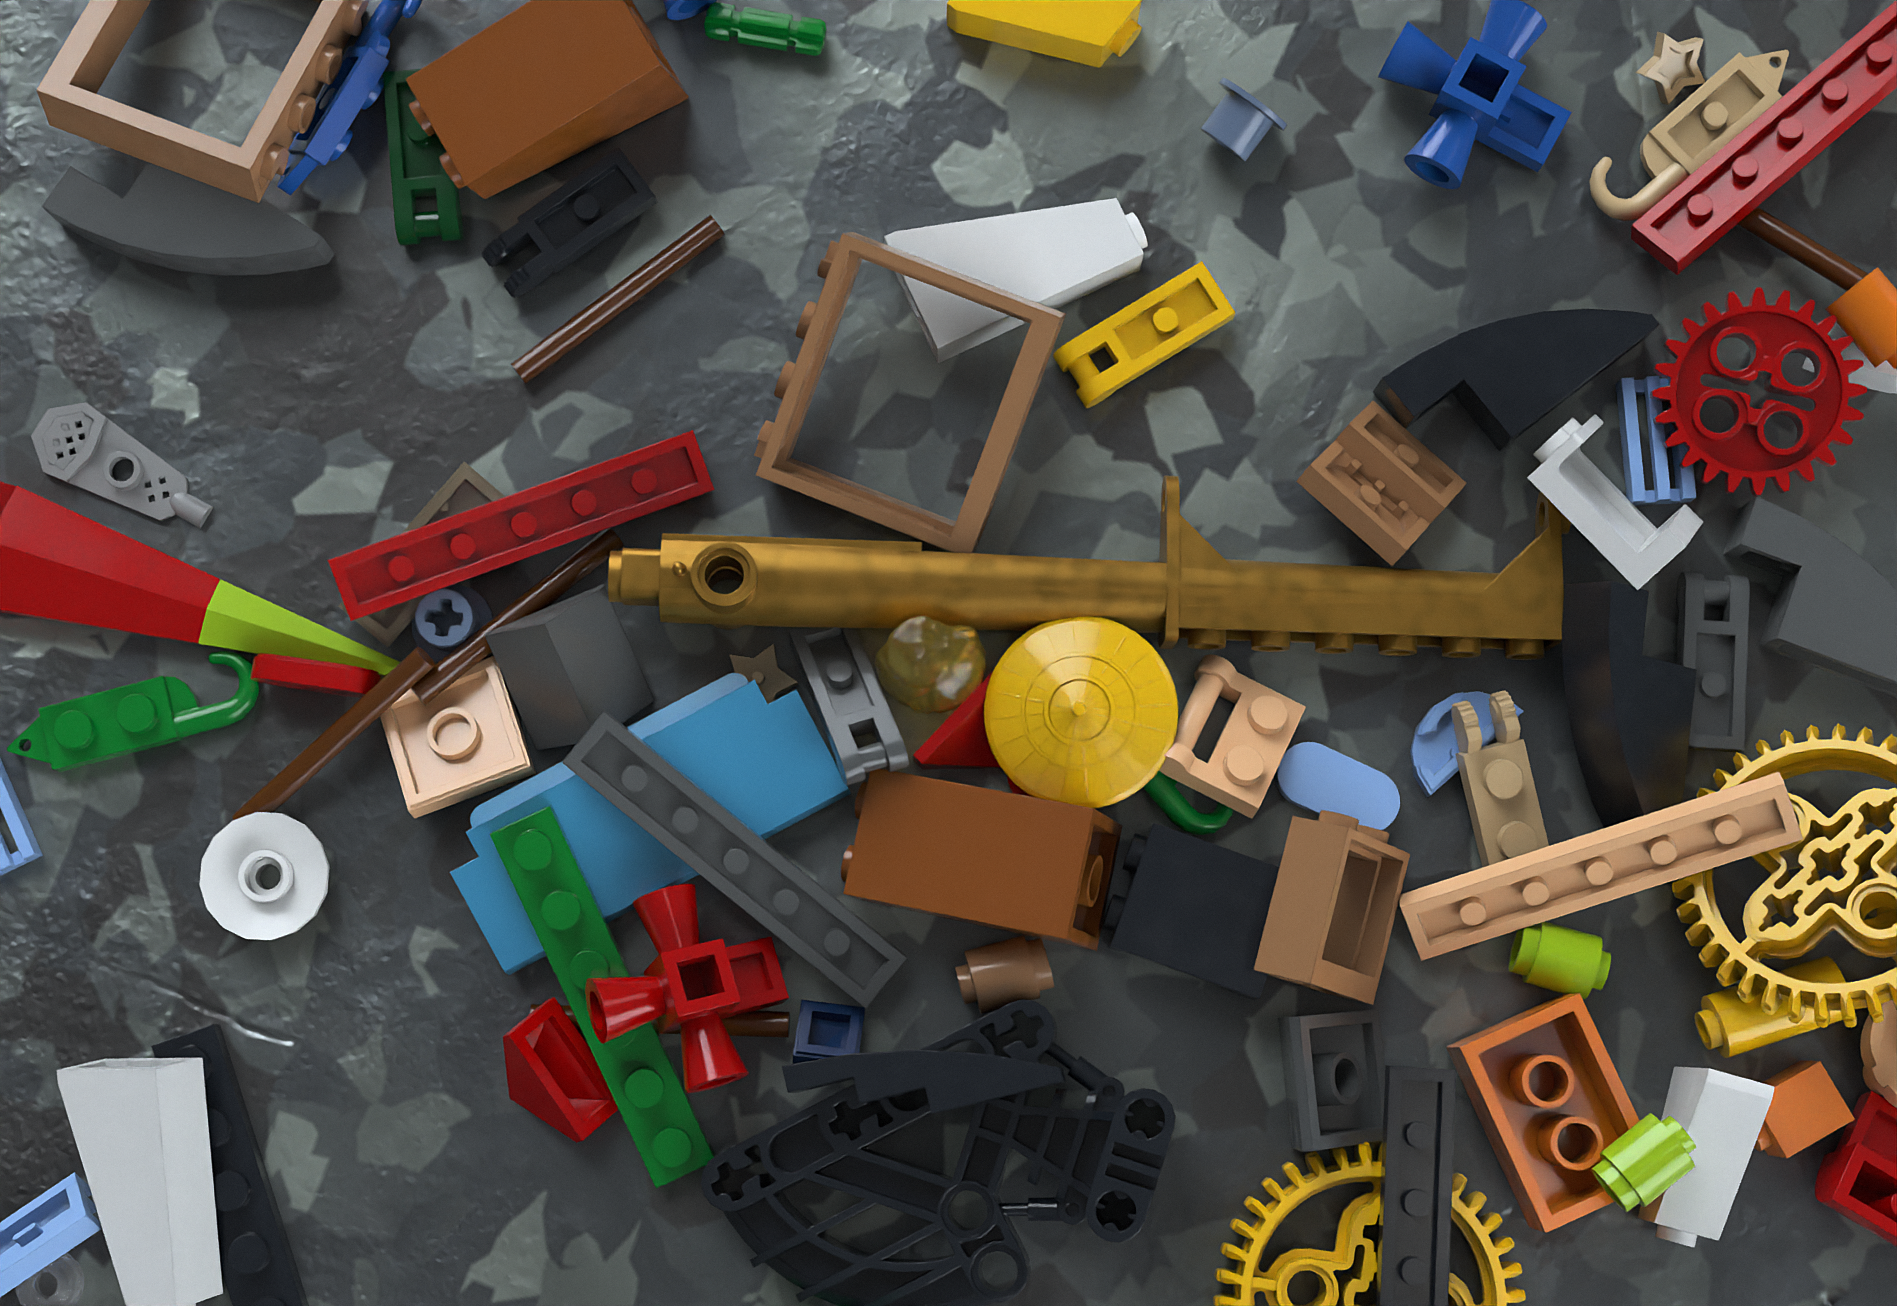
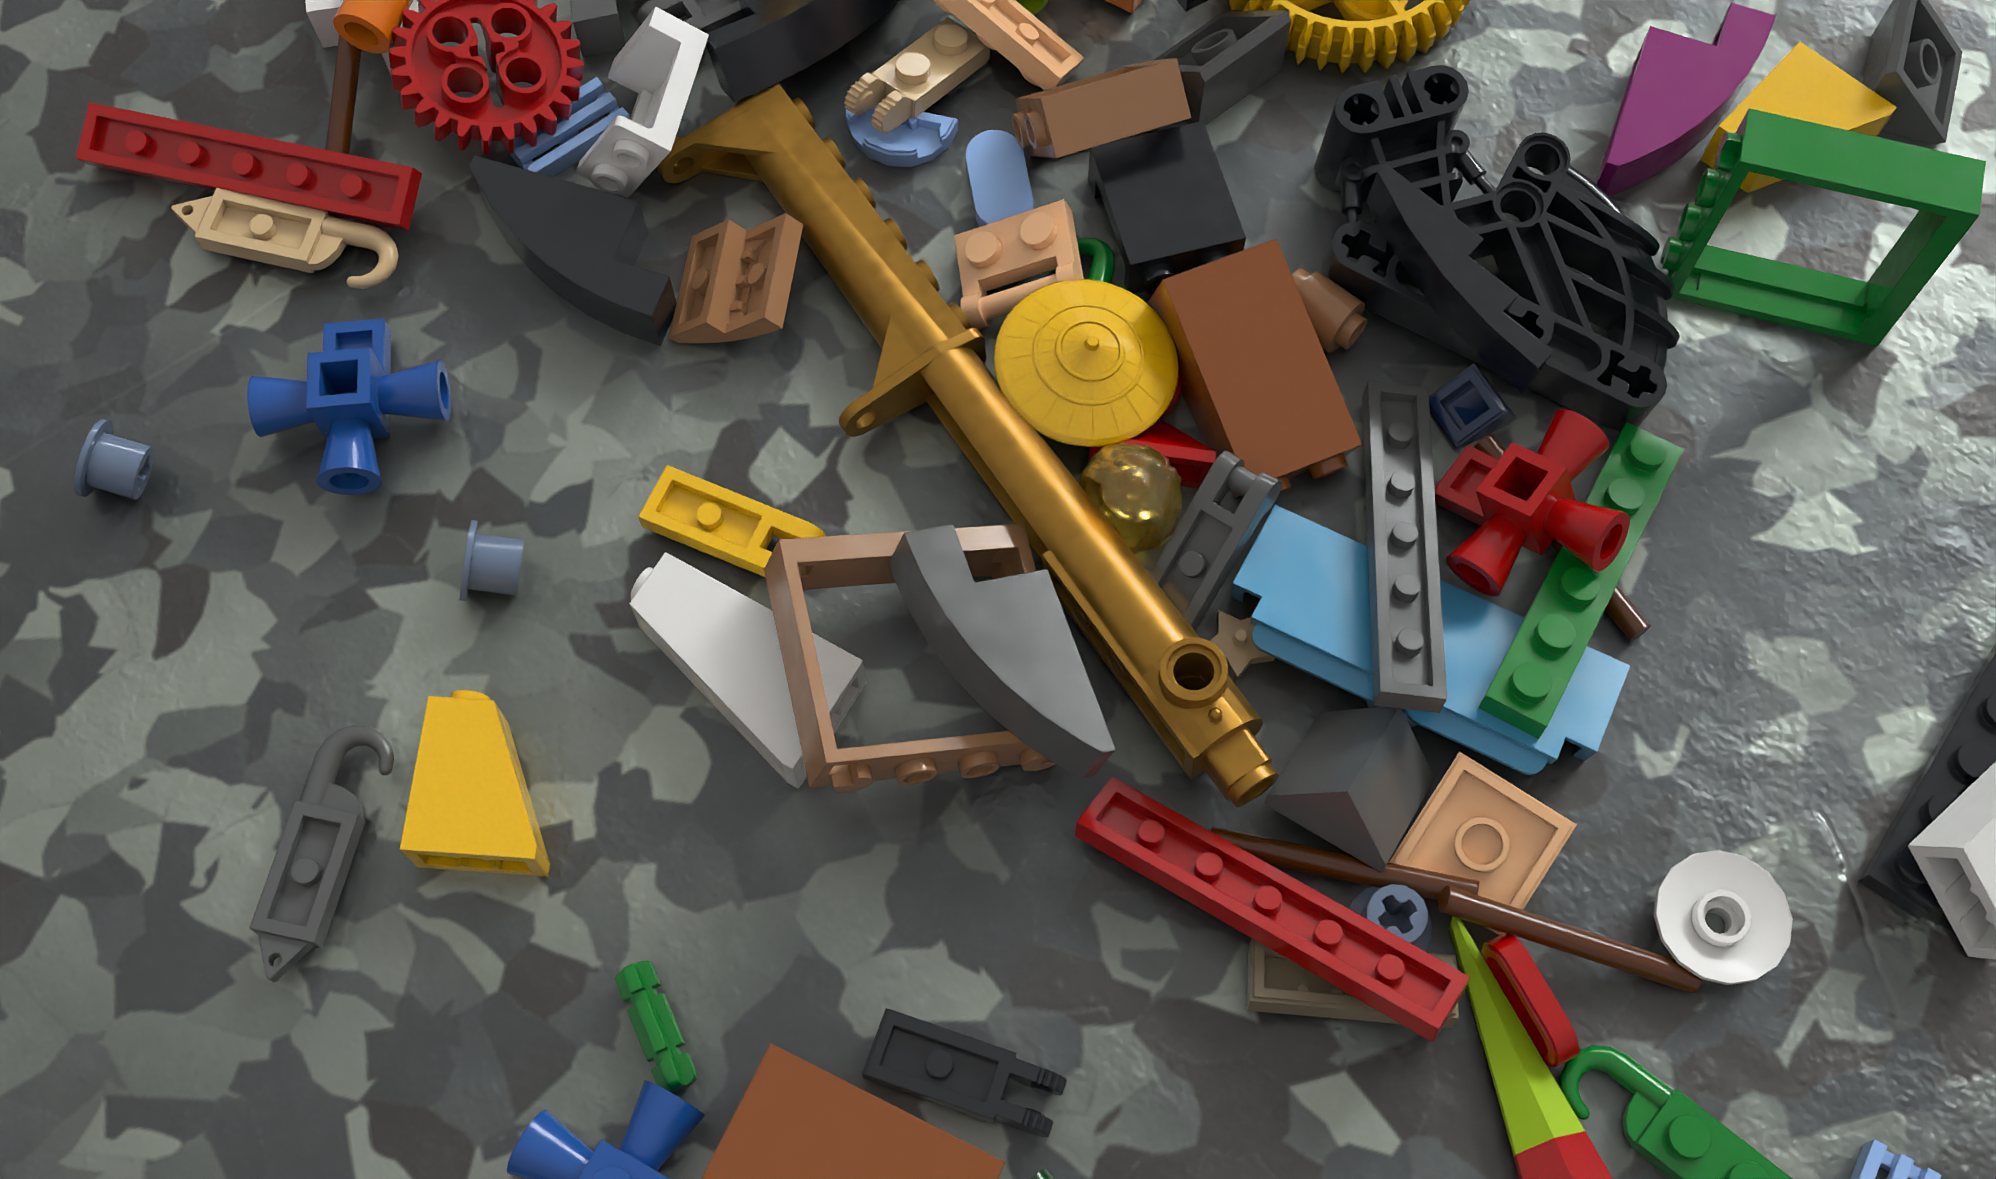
camera: 125 degrees left, 15 degrees down
red slope [503,997,618,1143] -> none
reddish brown bar [511,215,725,384] -> none
tan piece [1635,32,1705,105] -> none
none -> slope [888,524,1115,778]

